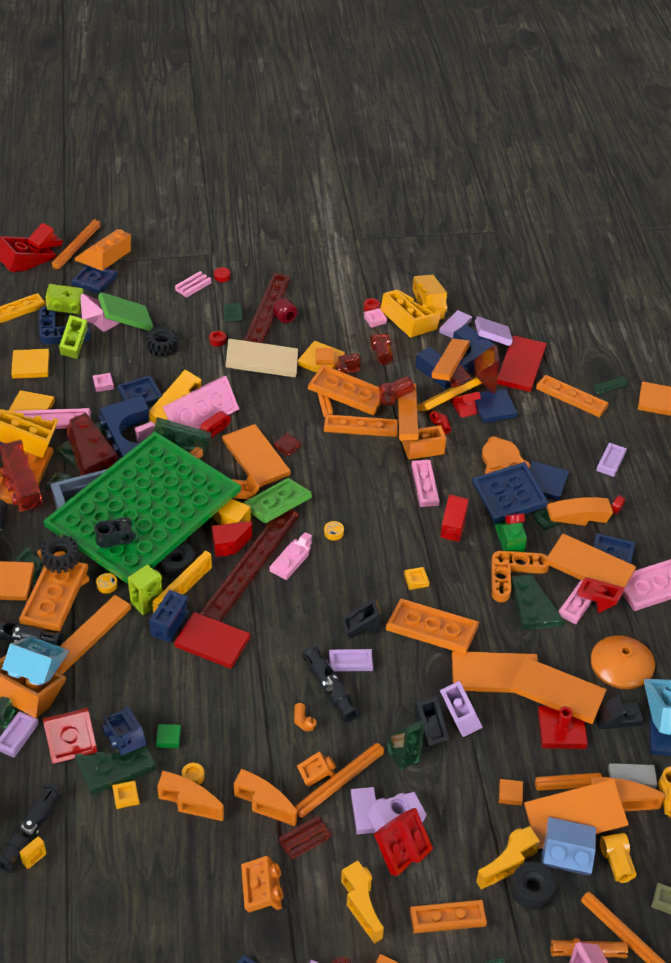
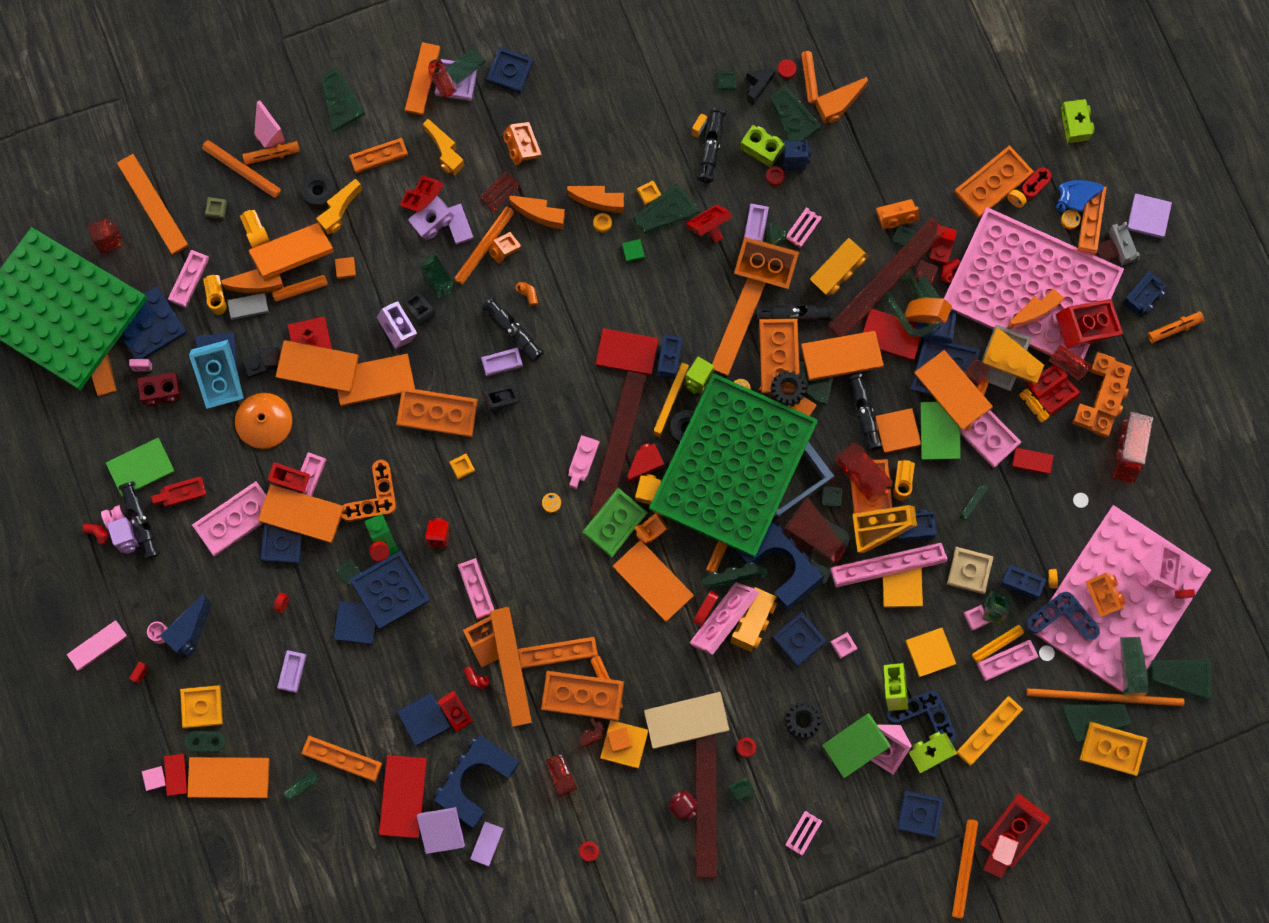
camera: 165 degrees right, 30 degrees up
medium azure slope [2,636,69,685] -> none
orange slope [75,229,131,271] -> none
black piece [95,517,136,548] -> none
dark blue hinge [102,706,147,755] -> none
bright pink tile [135,421,155,443] -> none
red tile [214,267,230,282] -> none
clear red tile [274,433,301,456] -> none
bright pink tile [364,308,387,328] -> none
clear red piece [378,376,415,406] -> none
light orange wedge [380,290,441,338] -> none
light orange wedge [413,274,447,319] -> none
light orange tile [417,376,483,412] -> none
orange tile [432,338,469,381] -> none
clear red slope [450,364,473,388] -> none
clear red slope [474,345,499,393] -> none
orange tile [482,436,530,474] -> none
clear green wing [511,575,565,630] -> none
medium blue slope [541,817,596,875] -> none
orange slope [547,497,613,526] -> none

